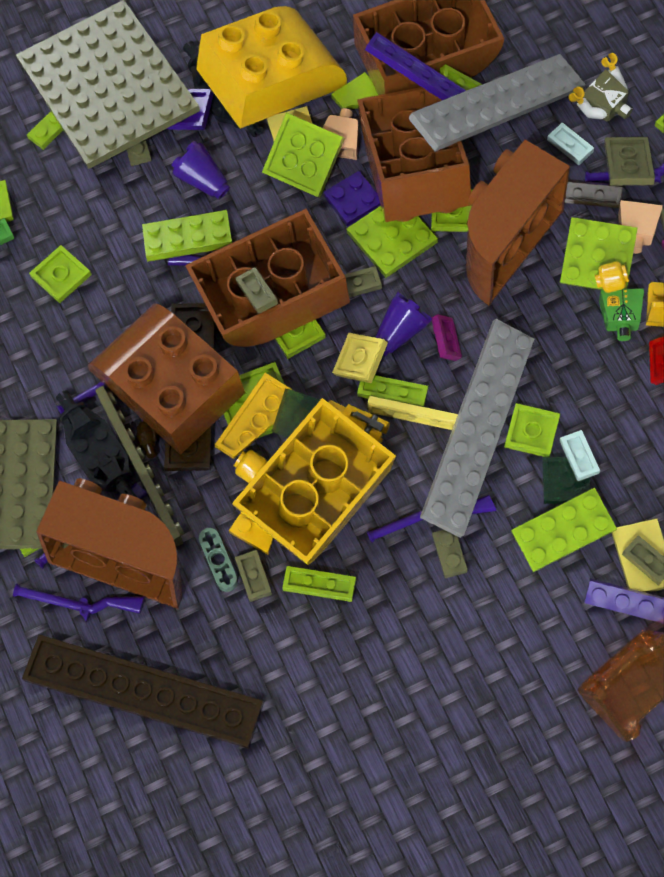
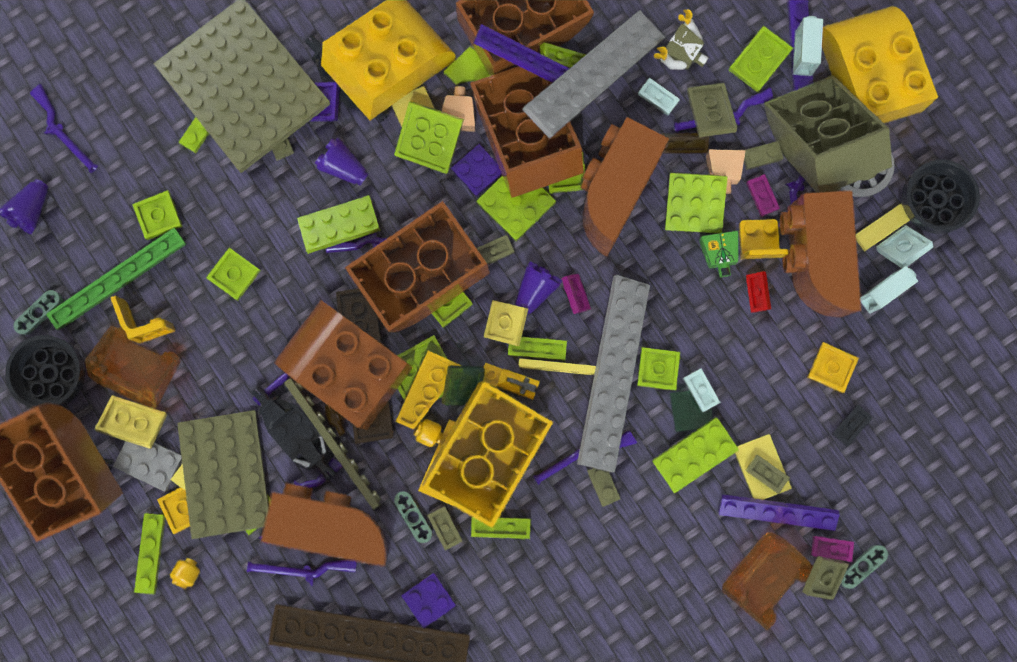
camera: 15 degrees left, 15 degrees up
olive plate [236,267,278,314] -> none
yellow head [595,261,629,293] -> none
none -> dark purple plate [401,573,456,628]

